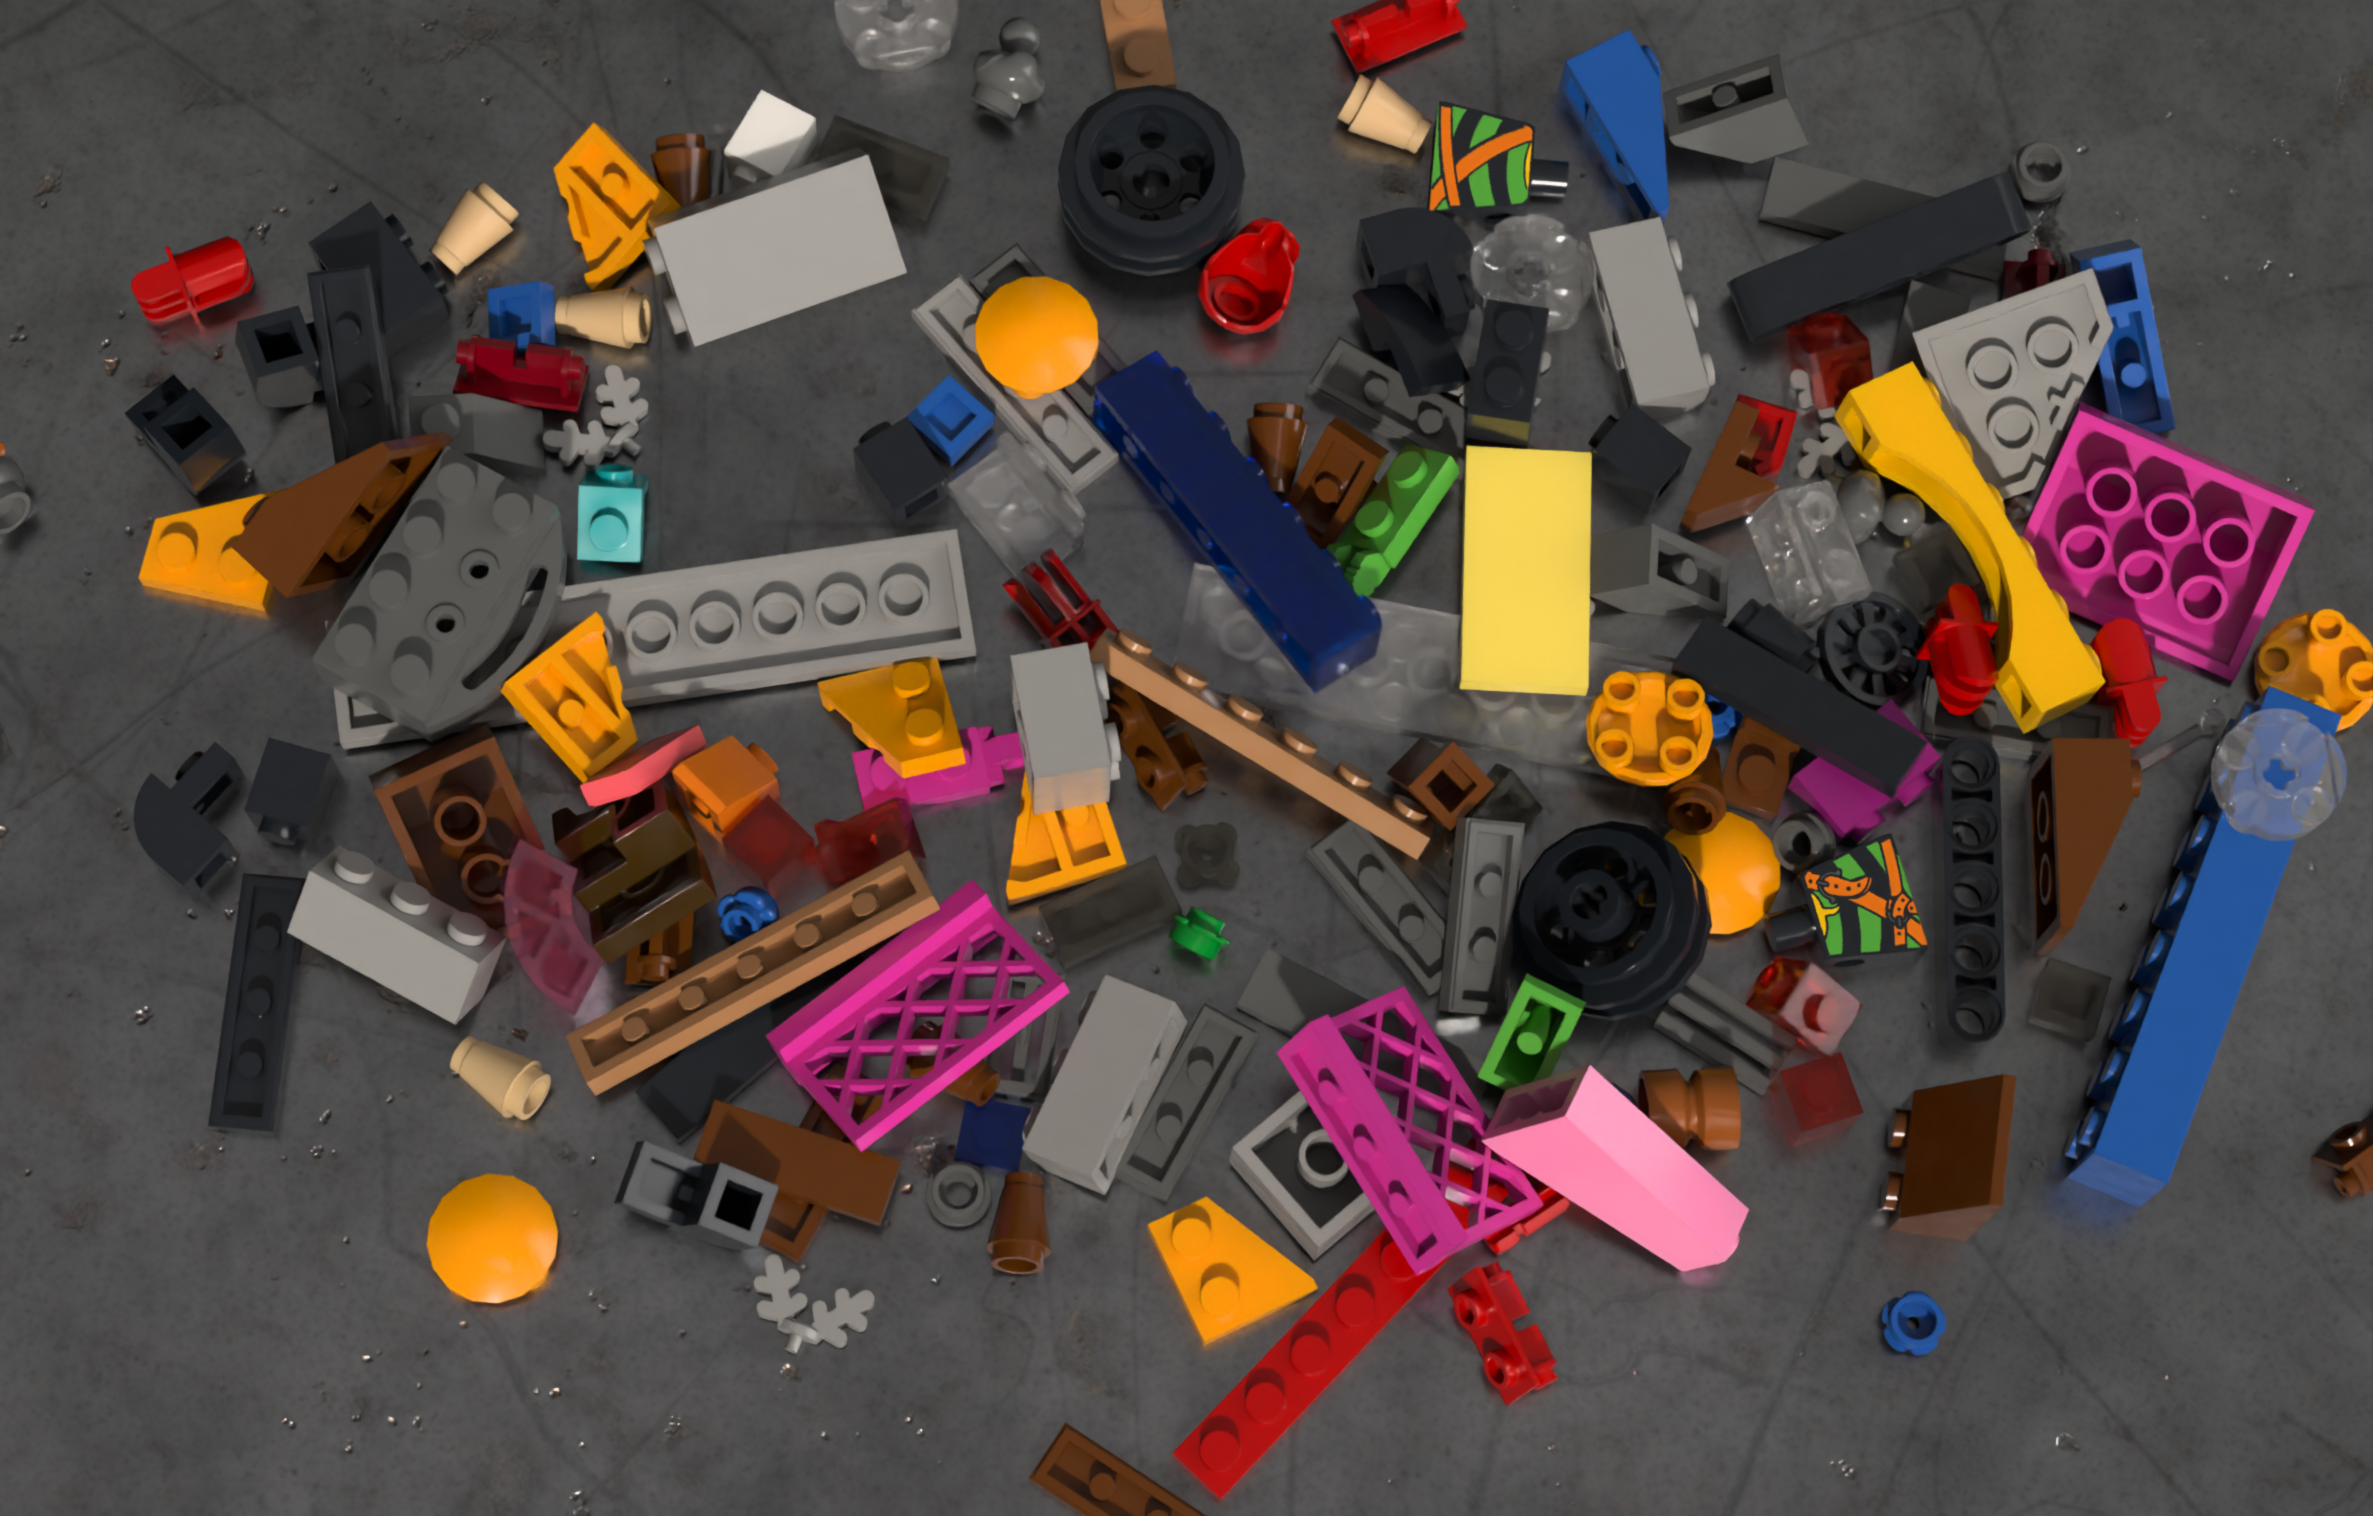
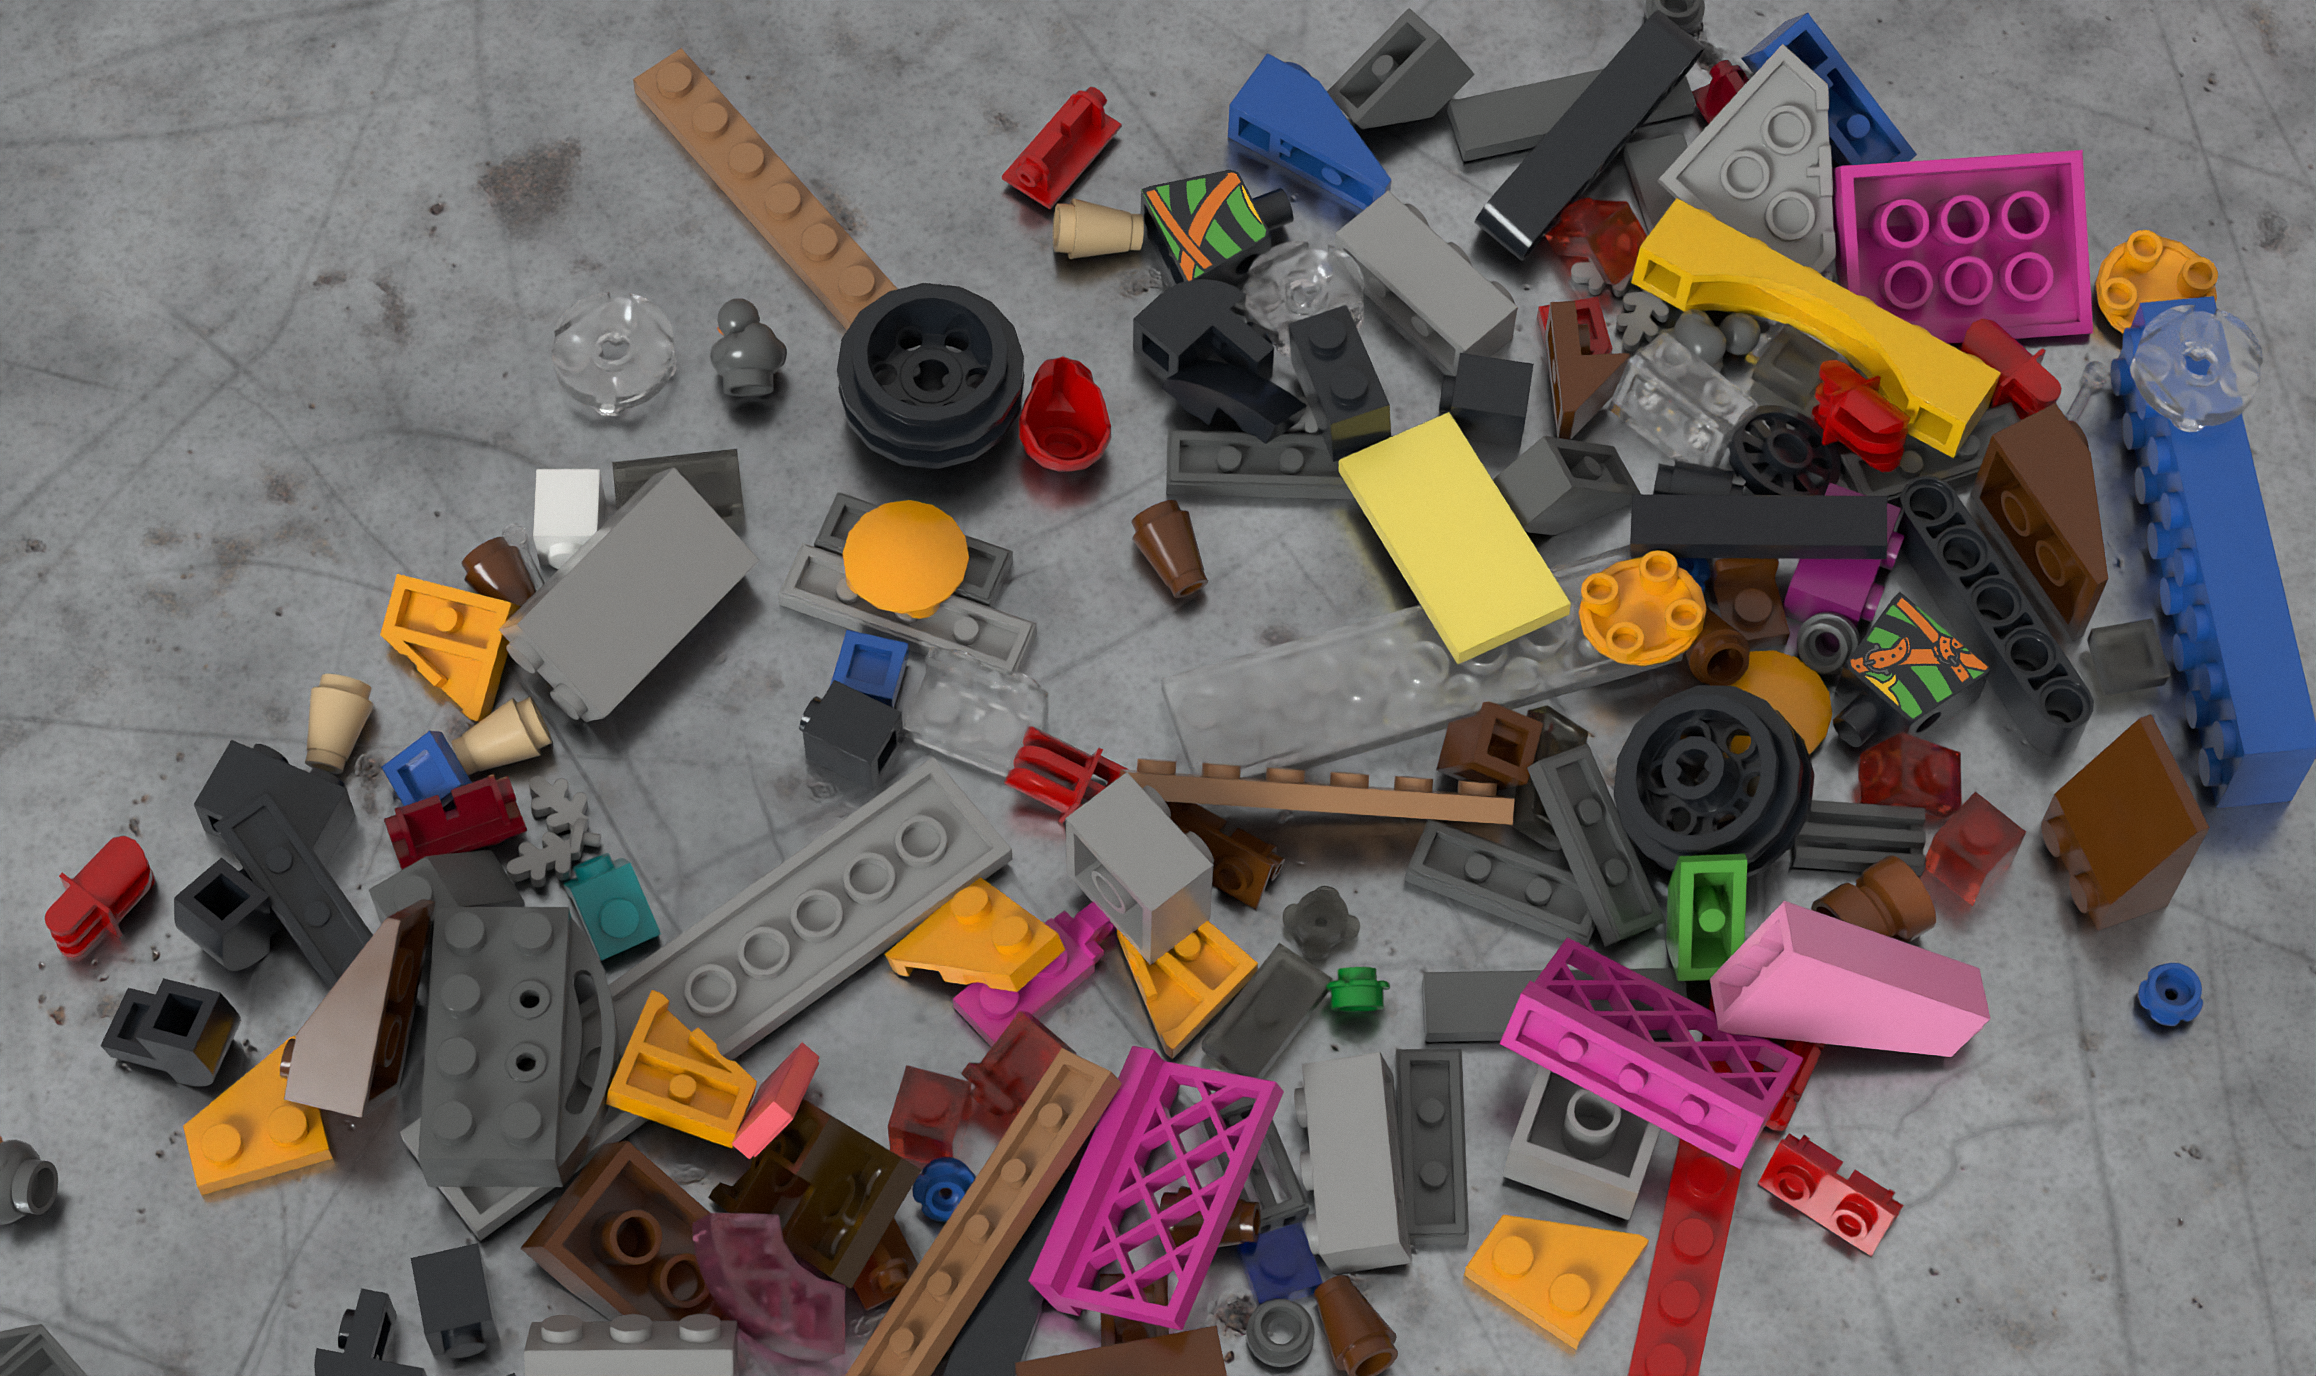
camera: 25 degrees left, 10 degrees down
orange slope [672,735,780,848] -> none
clear blue brick [1092,350,1382,694] -> none
reddish brown slope [1274,417,1389,555] -> none
bright green hinge [1314,443,1460,600] -> none

